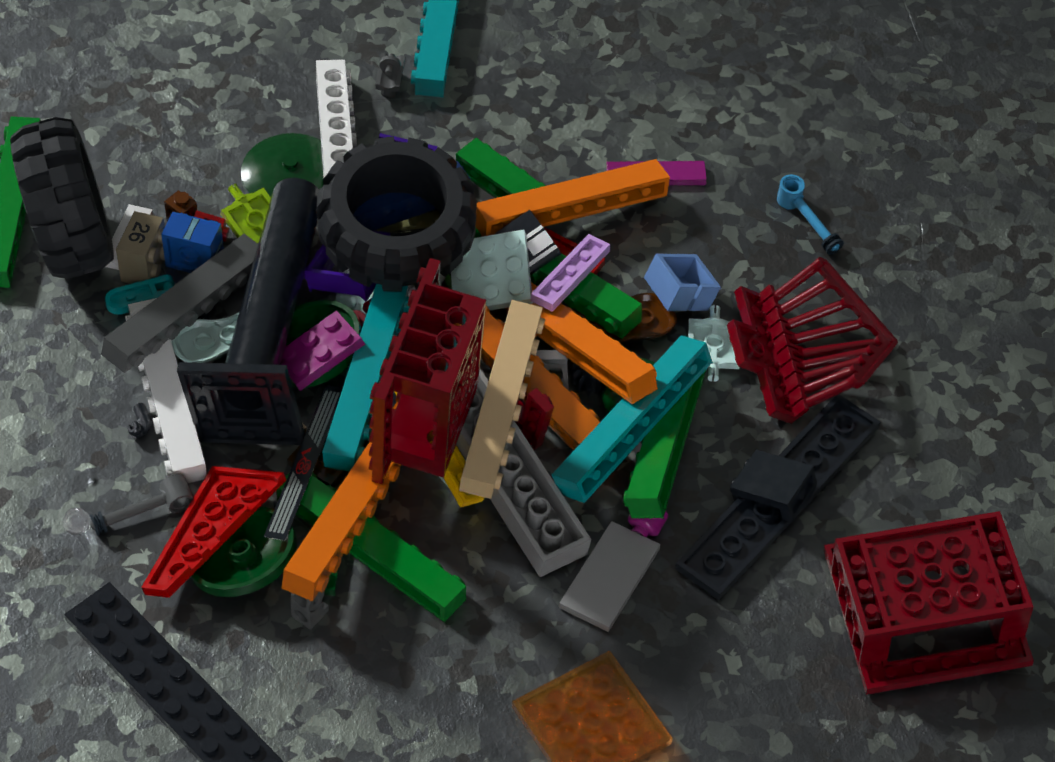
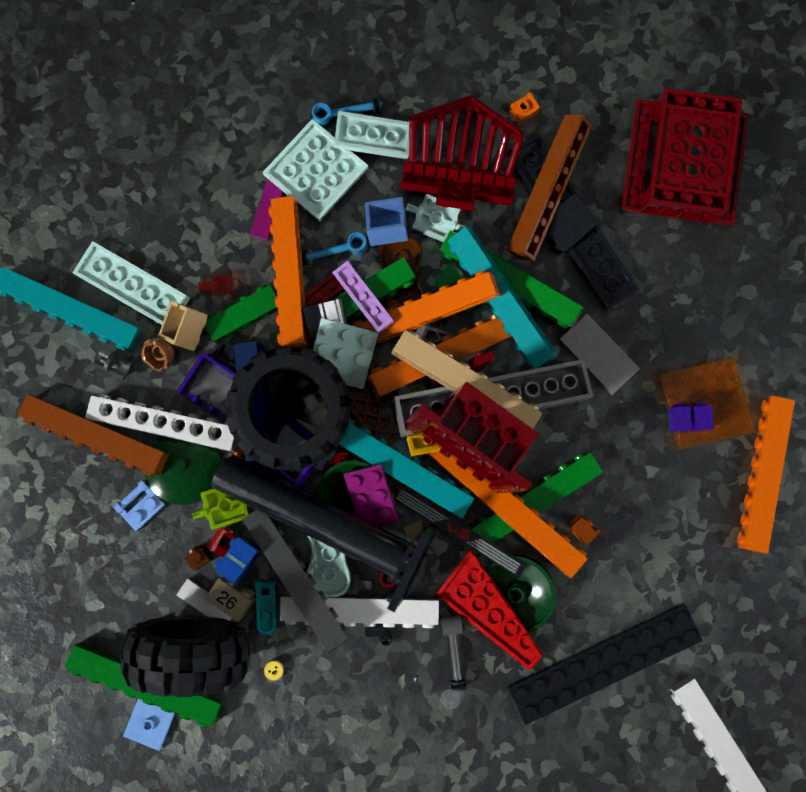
camera: 65 degrees left, 30 degrees up
none -> dark orange brick [17,394,169,477]
none -> light aqua plate [73,241,190,325]
none -> light blue plate [113,479,166,531]
none -> medium nougat hair [141,337,175,371]
none -> tan piece [158,301,207,351]
none -> clear red plate [198,274,232,296]
none -> light aqua plate [263,119,368,222]
none -> light yellow tile [264,660,284,681]
none -> dark azure piece [301,232,368,266]
none -> light aqua plate [334,111,409,159]
none -> dark orange brick [507,115,592,261]
none -> orange brick [509,92,540,125]
none -> orange brick [568,514,601,545]
none -> dark purple piece [668,402,714,432]

